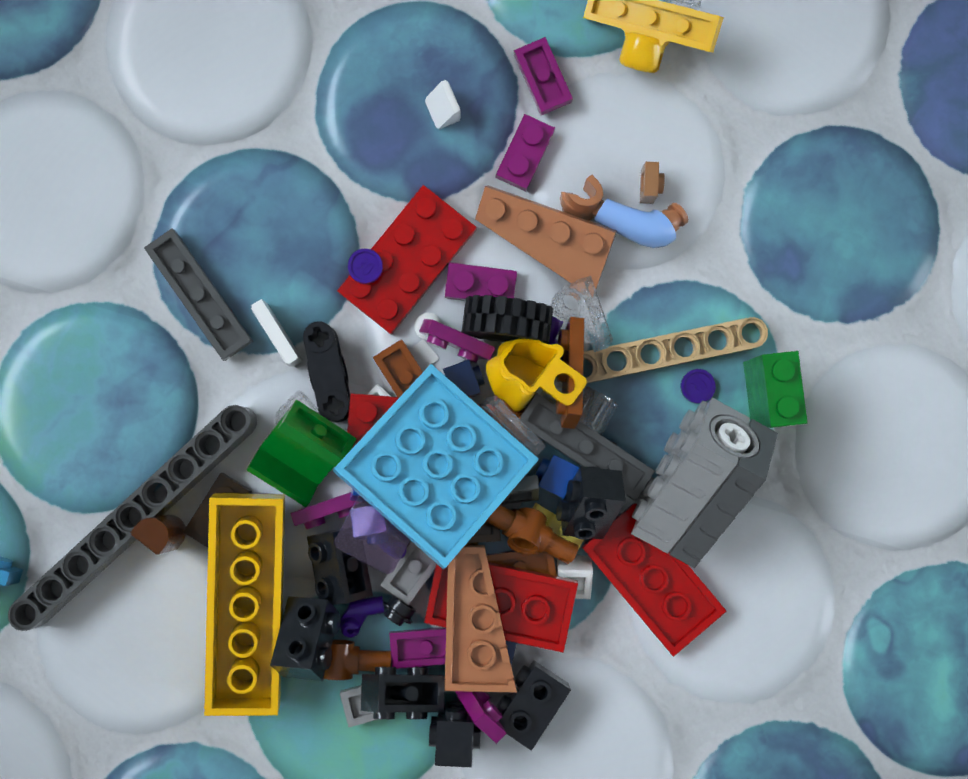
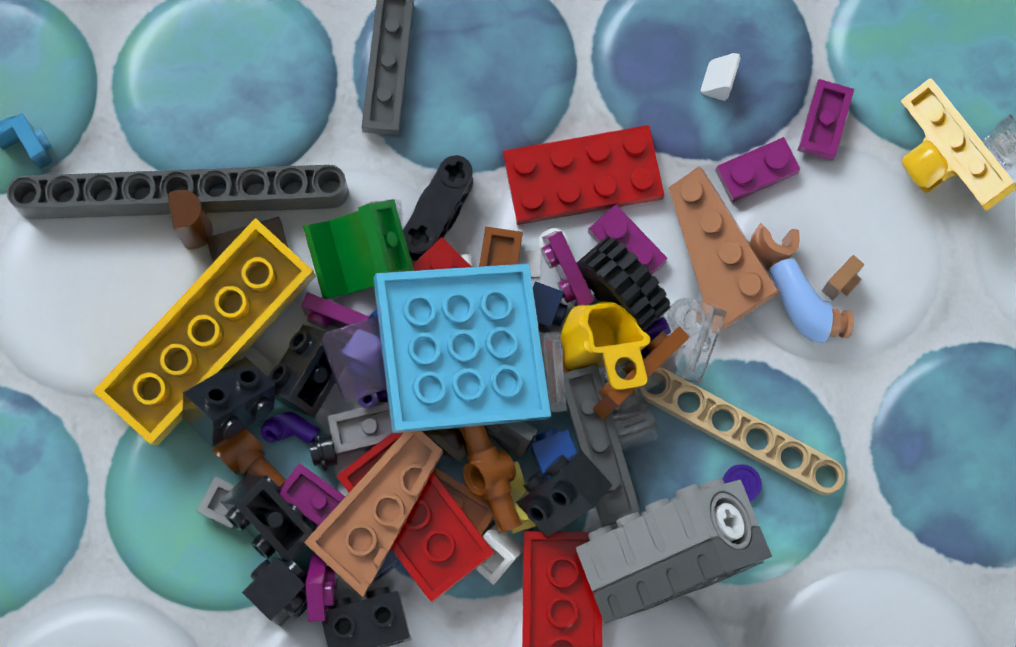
camera: 40 degrees right, 10 degrees down
white tile [251,299,303,367] -> none
dark purple piece [348,249,383,284] -> none
green panel [743,351,808,428] -> none

